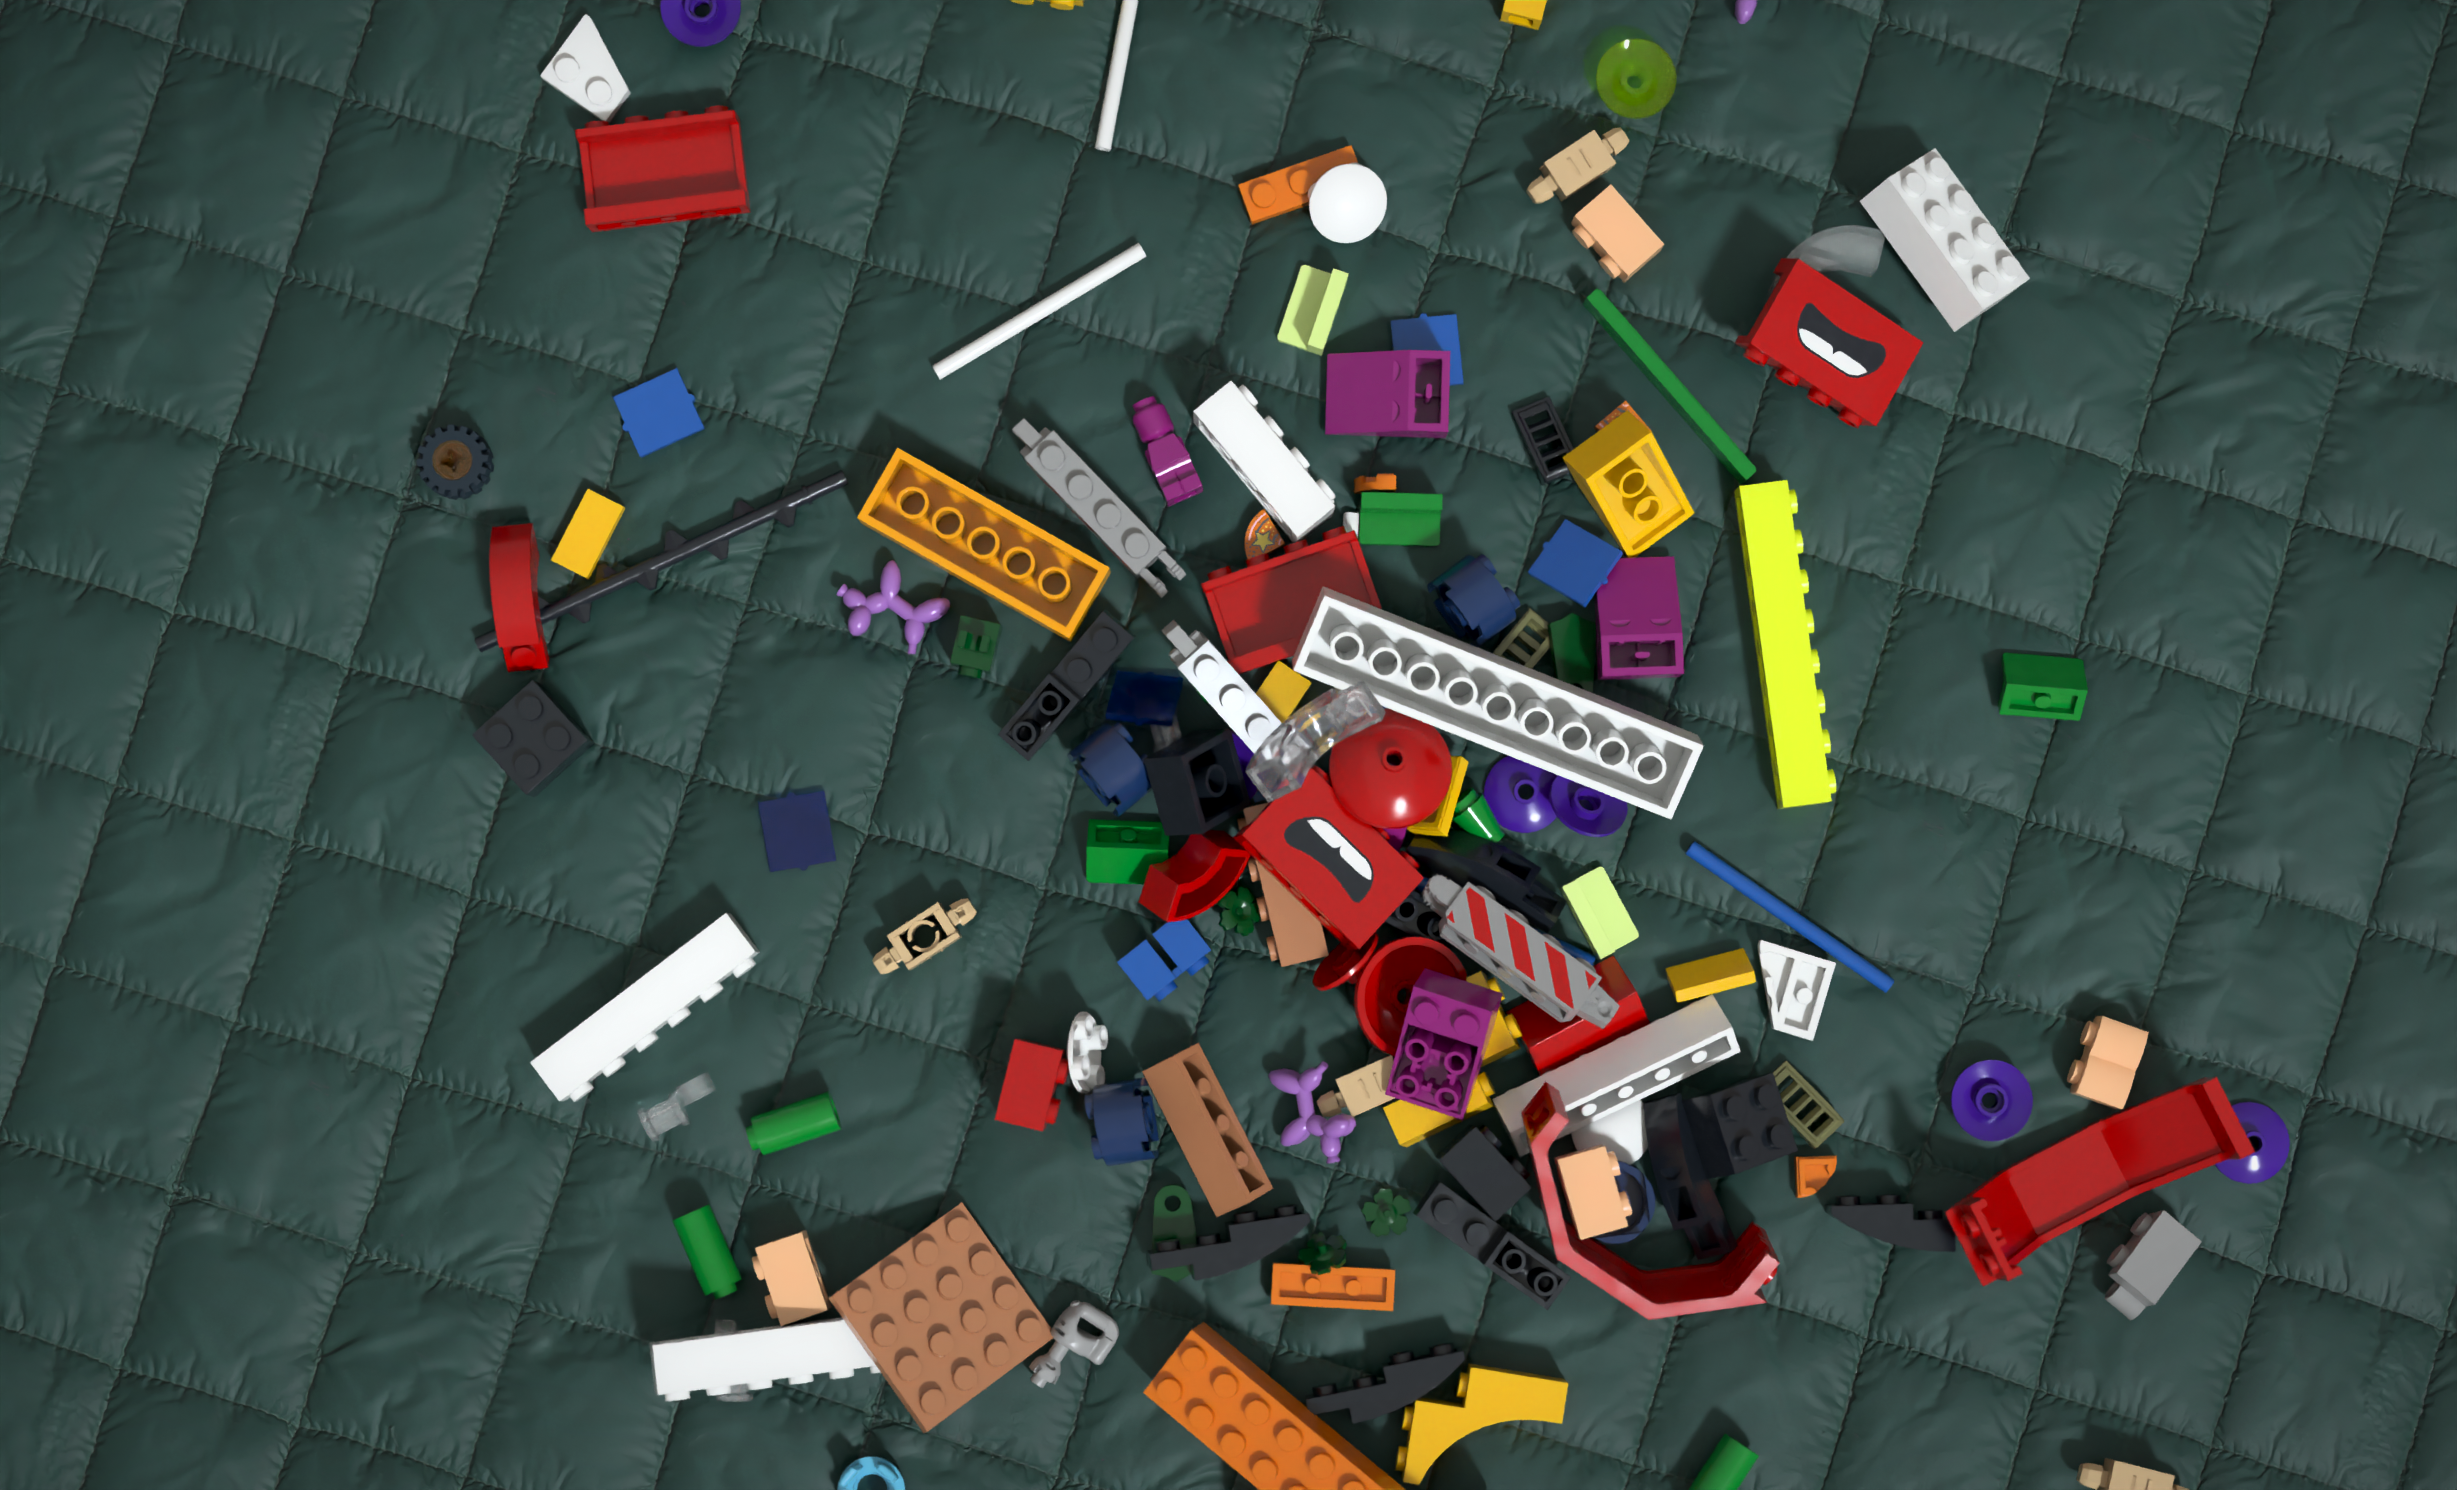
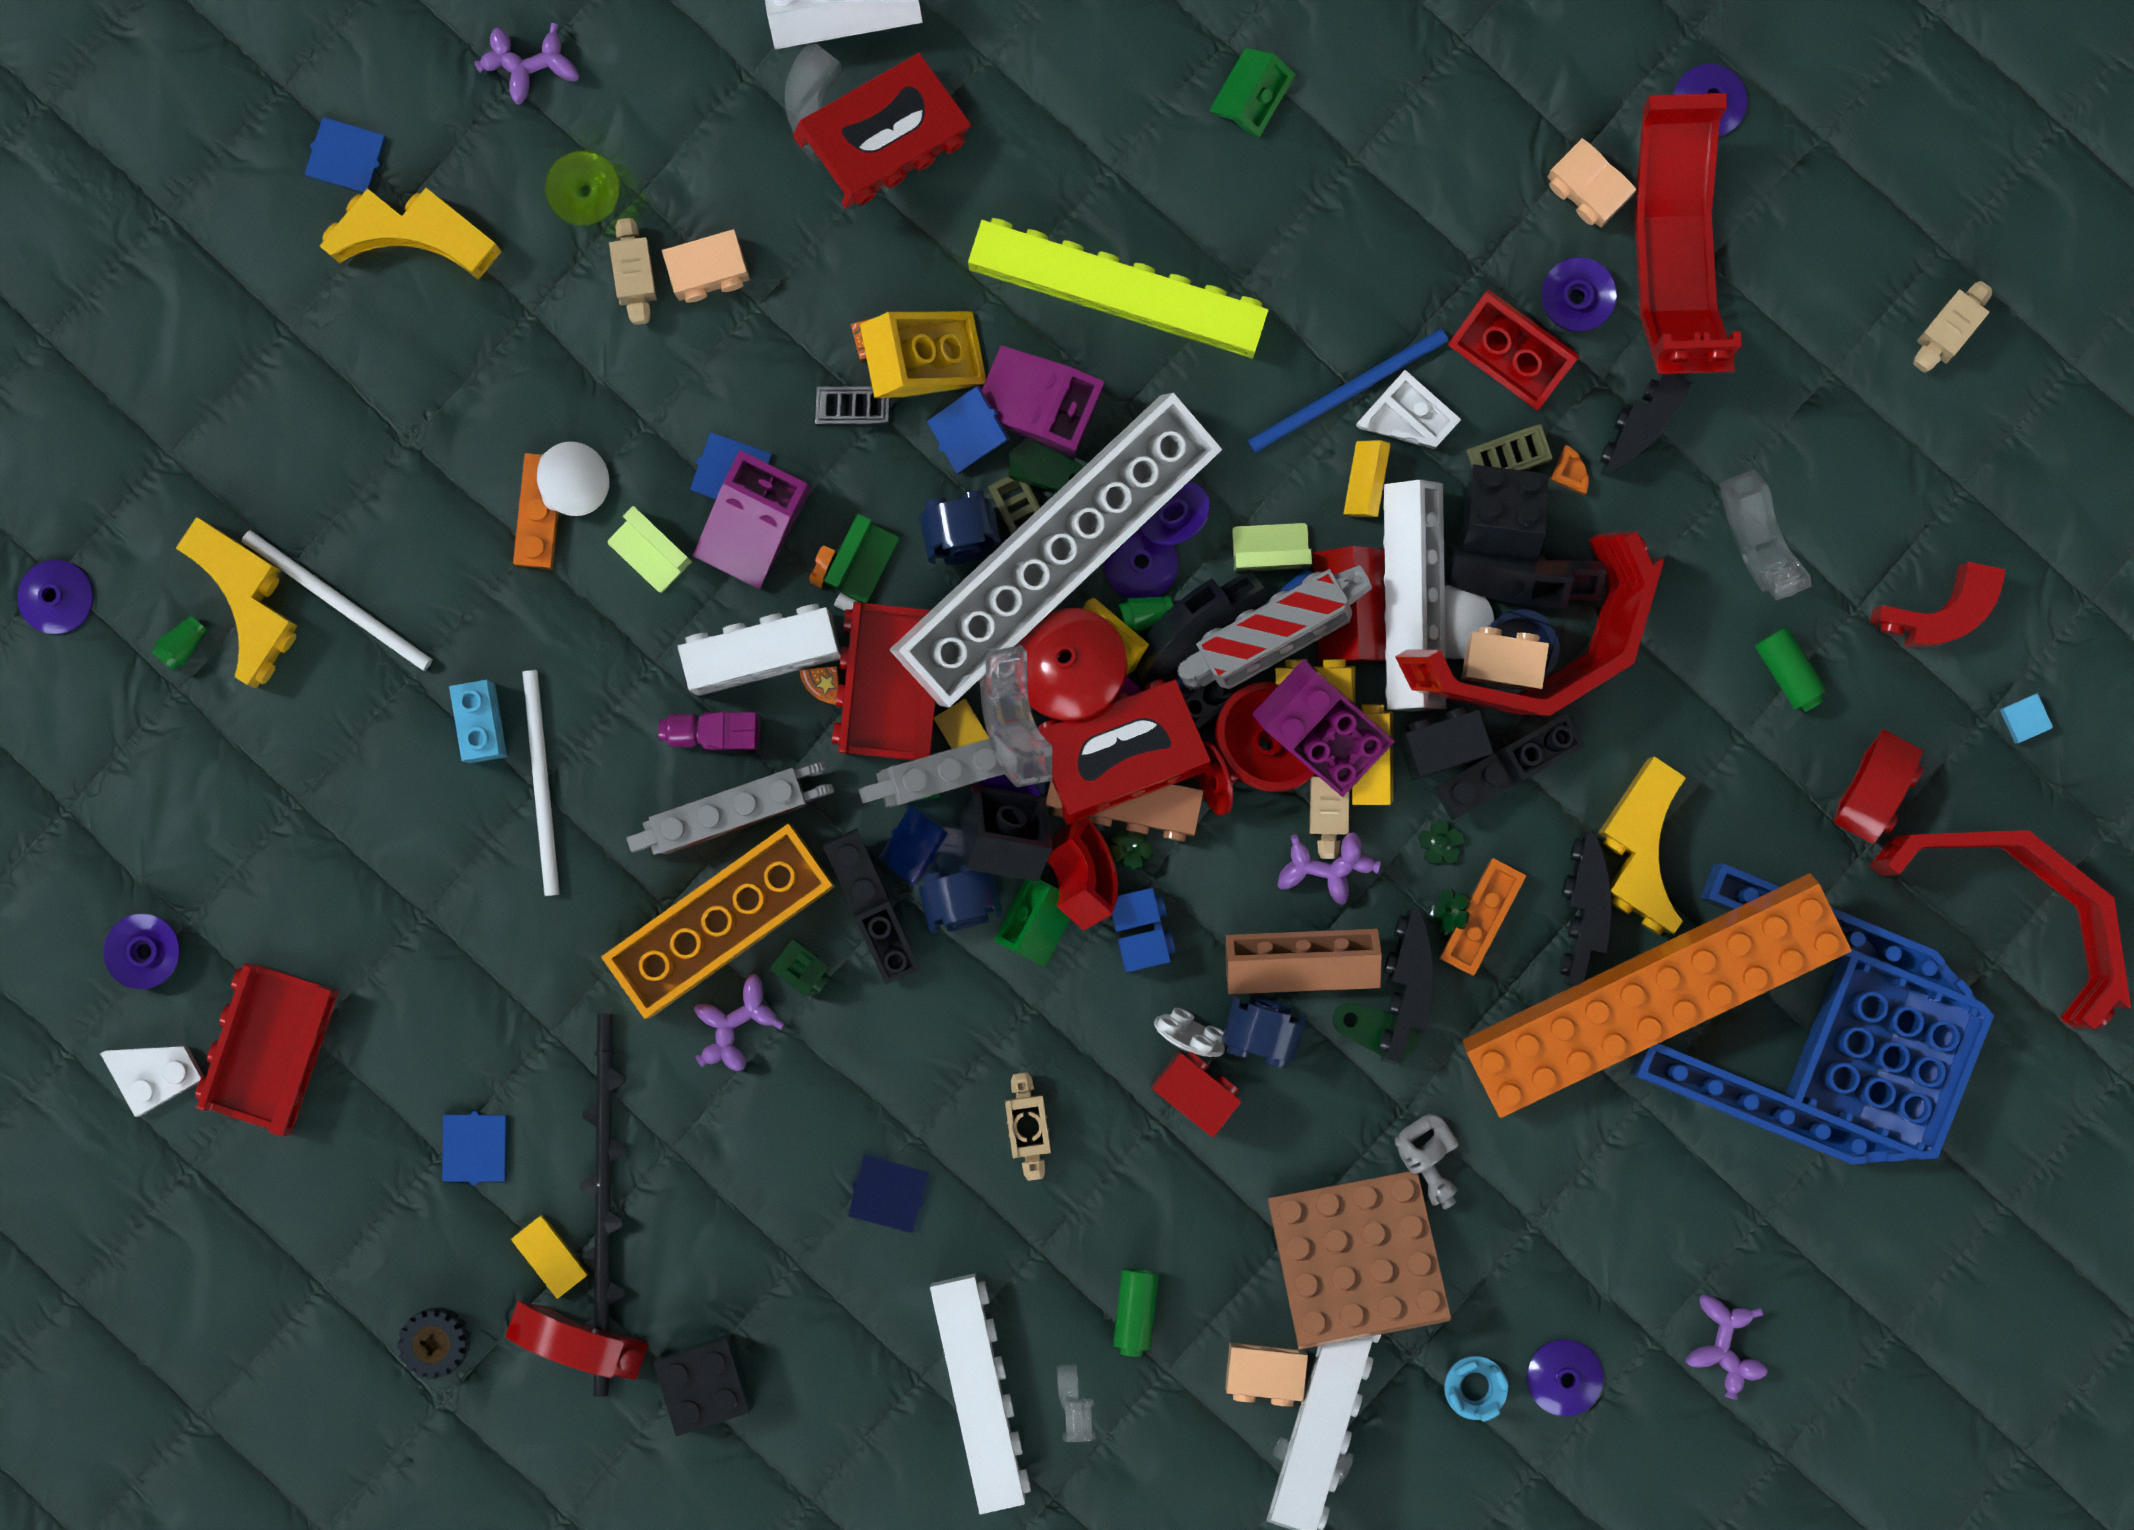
camera: 60 degrees left, 0 degrees up
green brick [672,1204,742,1300] -> none
green tile [1583,289,1757,485] -> none
light grey hinge [2104,1210,2202,1320] -> none
none -> medium azure brick [449,680,507,764]
none -> red slope [1448,289,1579,411]
none -> clear arch [1720,469,1812,600]

